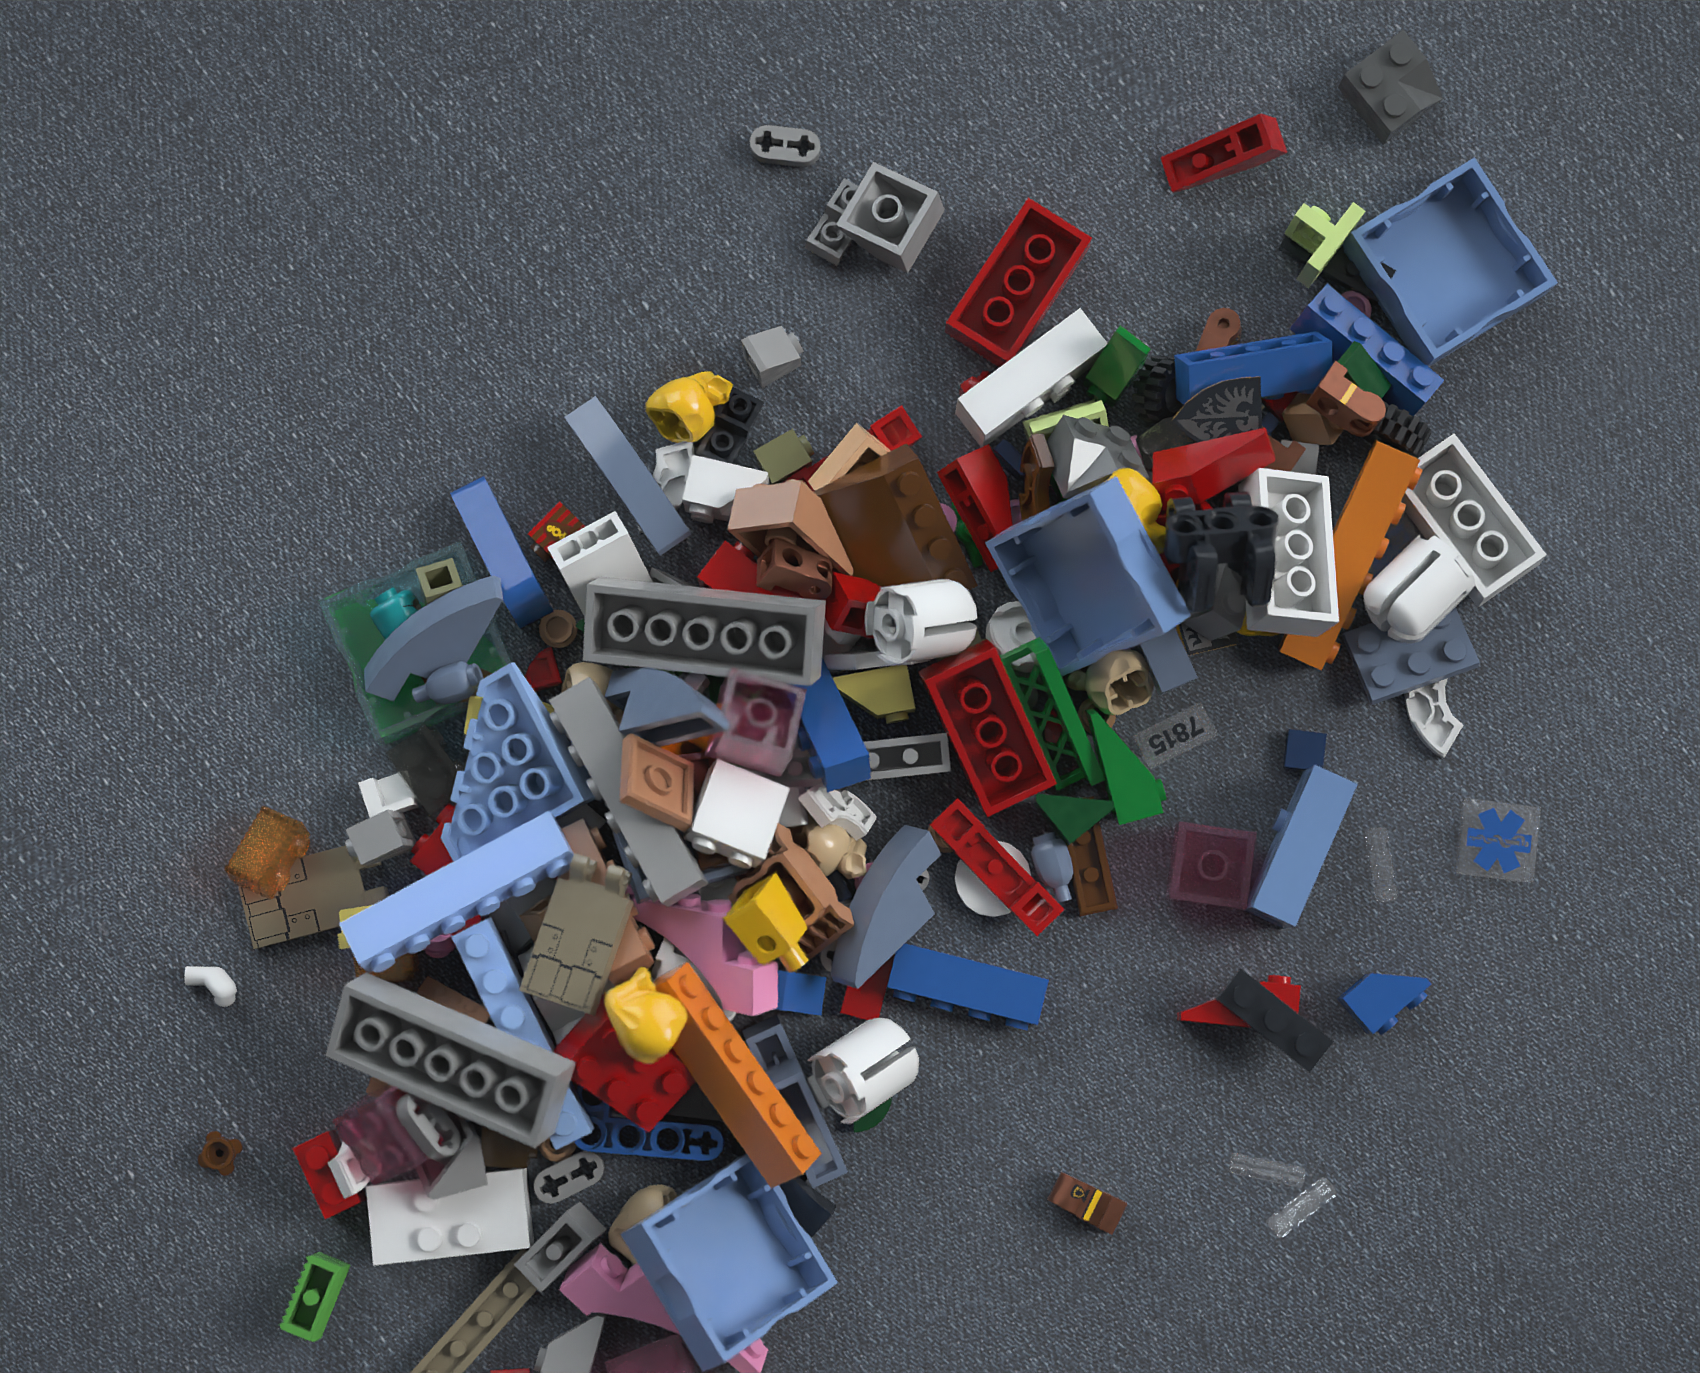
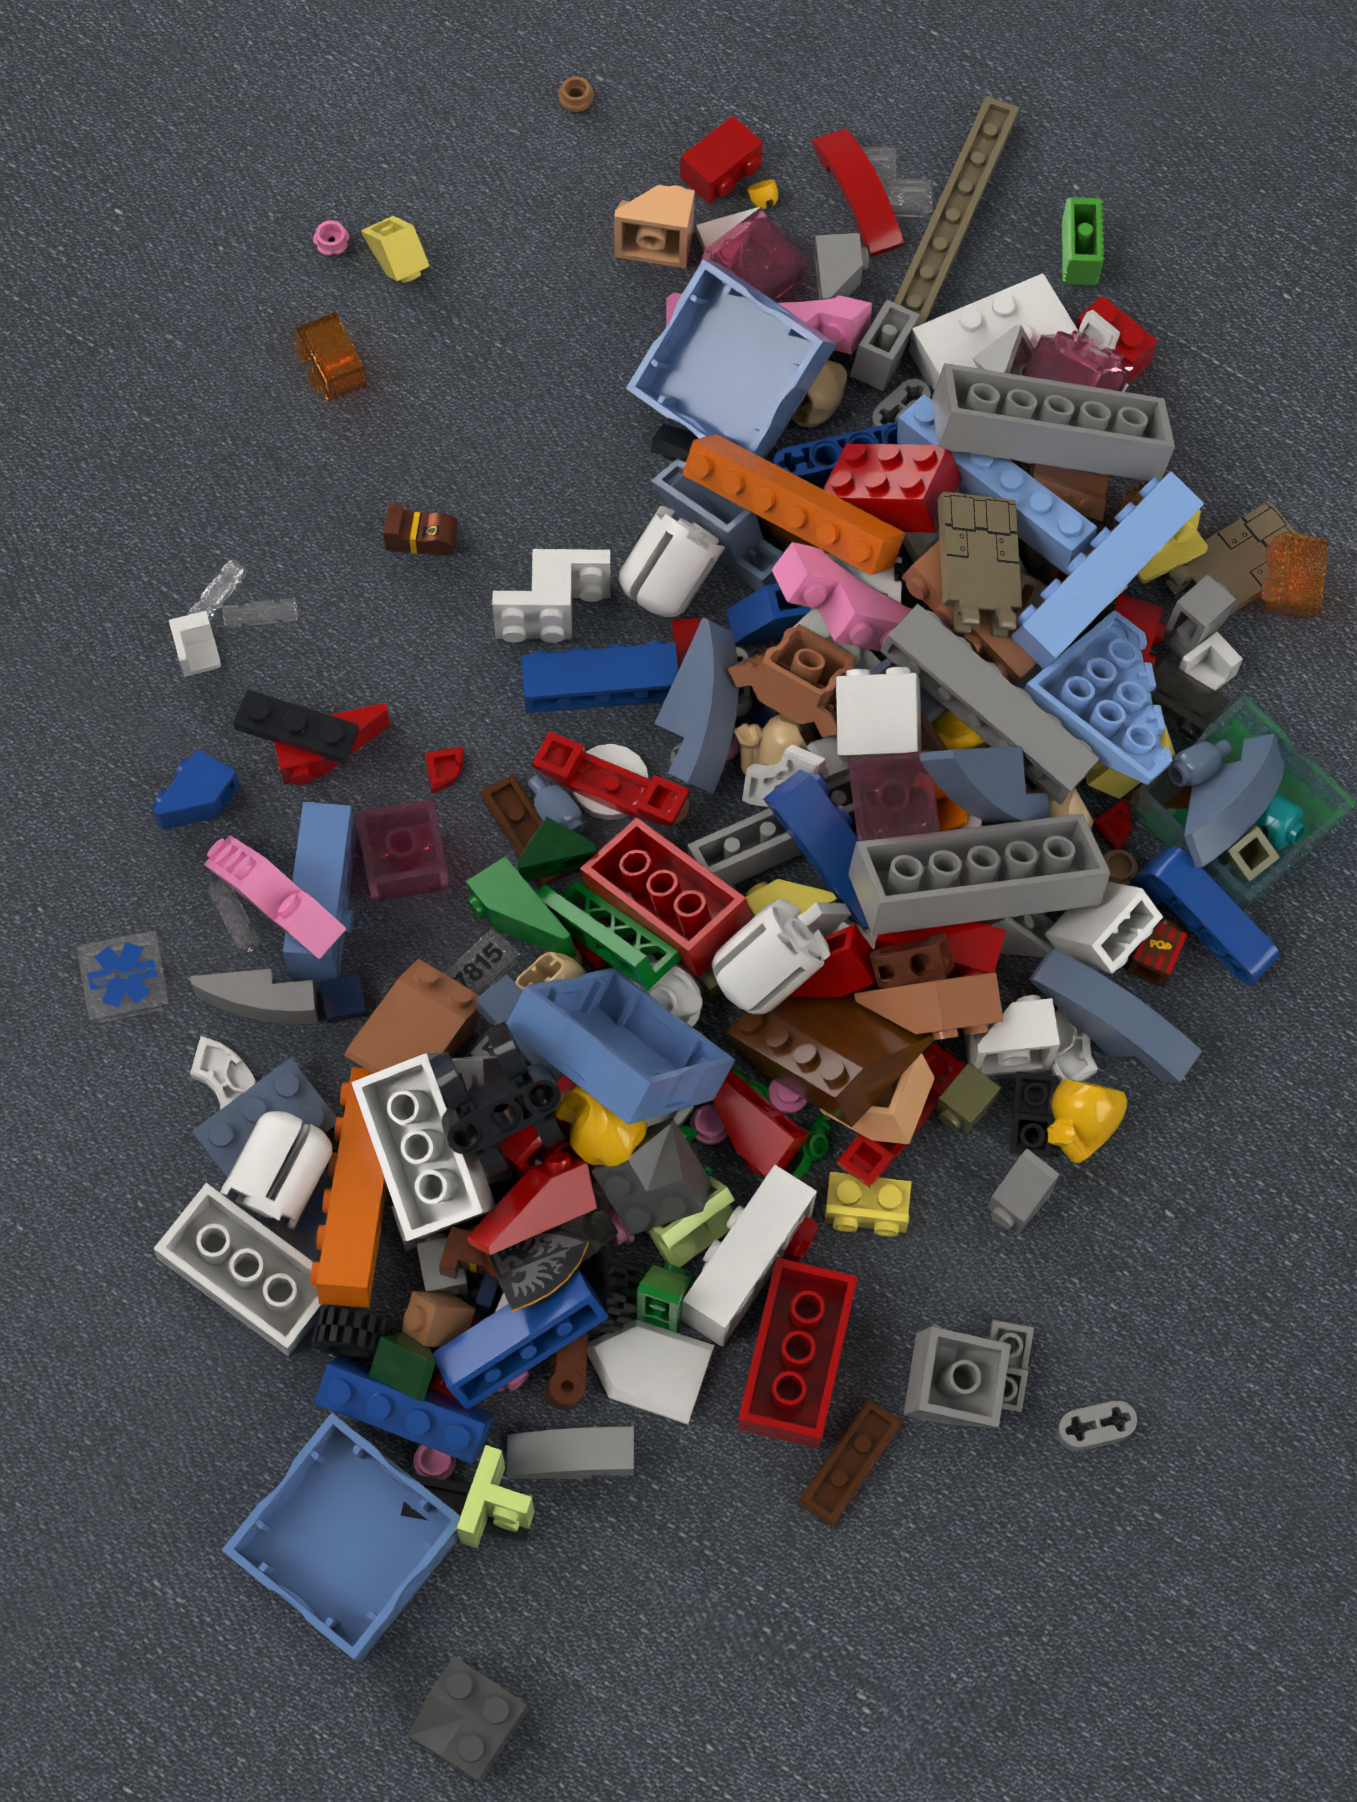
camera: 160 degrees right, 15 degrees down
white arm [185,966,237,1007] -> none
reddish brown plate [198,1131,243,1176] -> none
light grey beam [396,1093,461,1160] -> none
yellow piece [605,967,688,1064] -> none
nougat tile [620,733,694,832] -> none
yellow torso [723,872,808,973] -> none
dark blue tile [993,439,1025,481] -> none
reddish brown tile [1019,433,1055,521] -> none
red slope [1160,113,1288,193] -> none
copper leg [1306,361,1386,437] -> none
none -> white panel [169,611,221,677]
none -> light grey slope [190,969,318,1024]
none -> bright pink arch [204,835,347,959]
none -> nougat slope [344,958,481,1073]
none -> red tile [425,747,464,793]
none -> white bracket [492,549,611,643]
none -> light grey slope [507,1426,634,1479]
none -> white tile [587,1319,715,1425]
none -> green piece [790,1113,831,1179]
none -> reddish brown tile [797,1398,903,1528]
none -> light yellow bracket [824,1172,912,1237]

